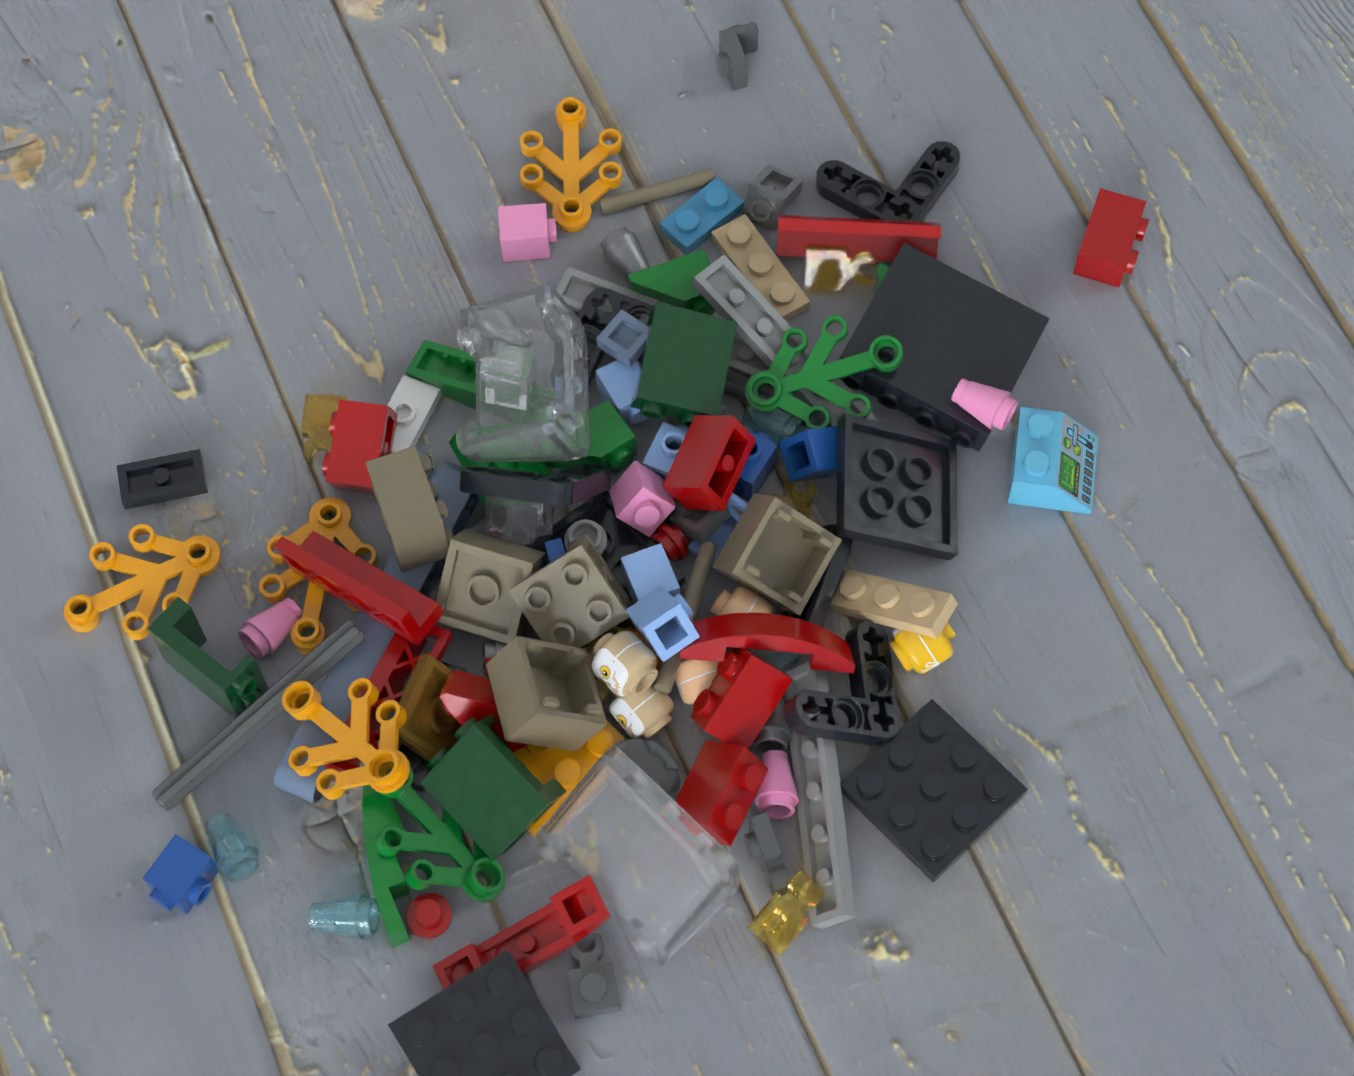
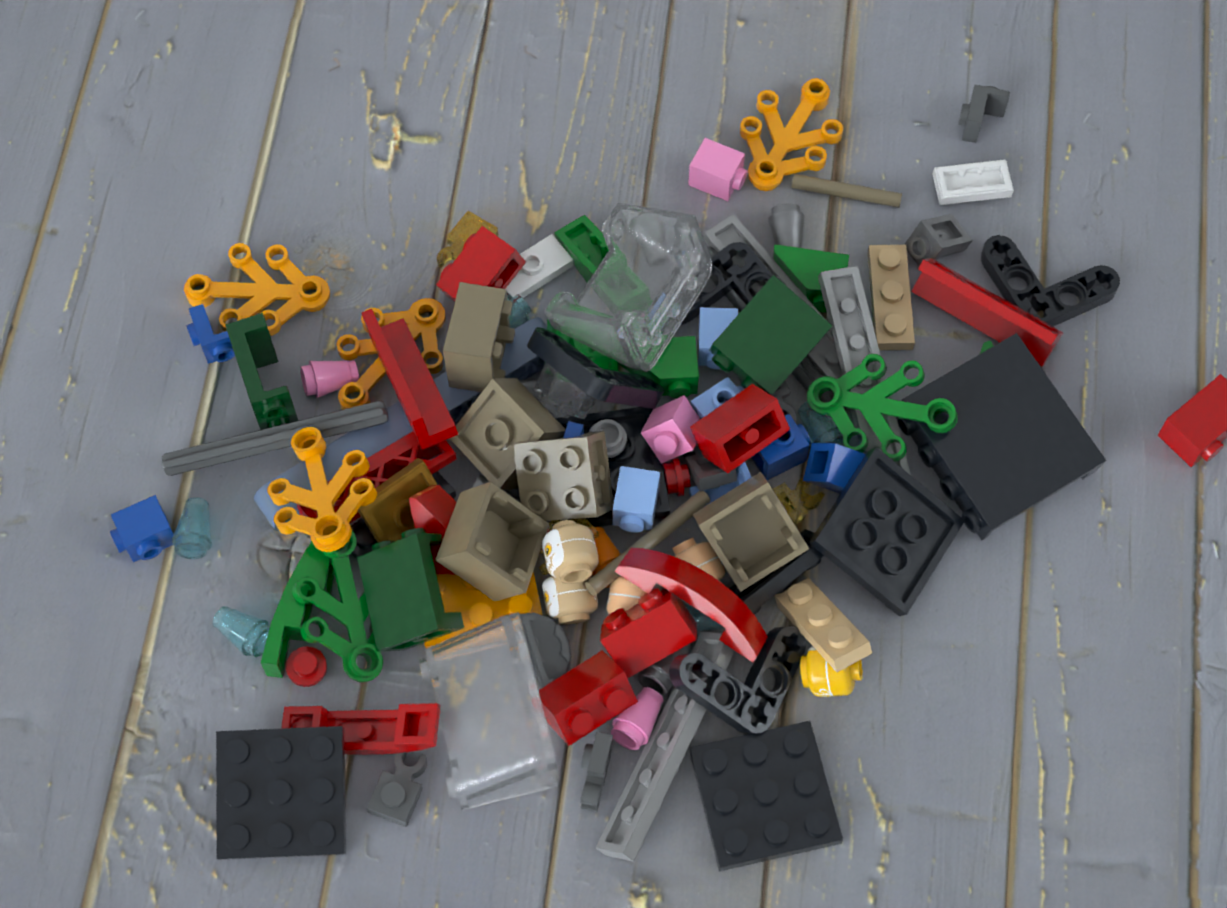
camera: 30 degrees right, 0 degrees up
black plate [117,449,208,509] -> none
clear brick [479,340,536,410] -> none
sand blue plate [596,309,649,368] -> none
light blue brick [625,585,700,662] -> none
dark azure plate [659,177,744,255] -> none
clear yellow plate [747,871,825,956] -> none
clear yellow plate [805,246,875,290] -> none
bright pink cone [951,378,1018,431] -> none
medium azure slope [1007,407,1098,514] -> none
none -> blue bracket [186,304,235,364]
none -> white plate [932,159,1014,205]

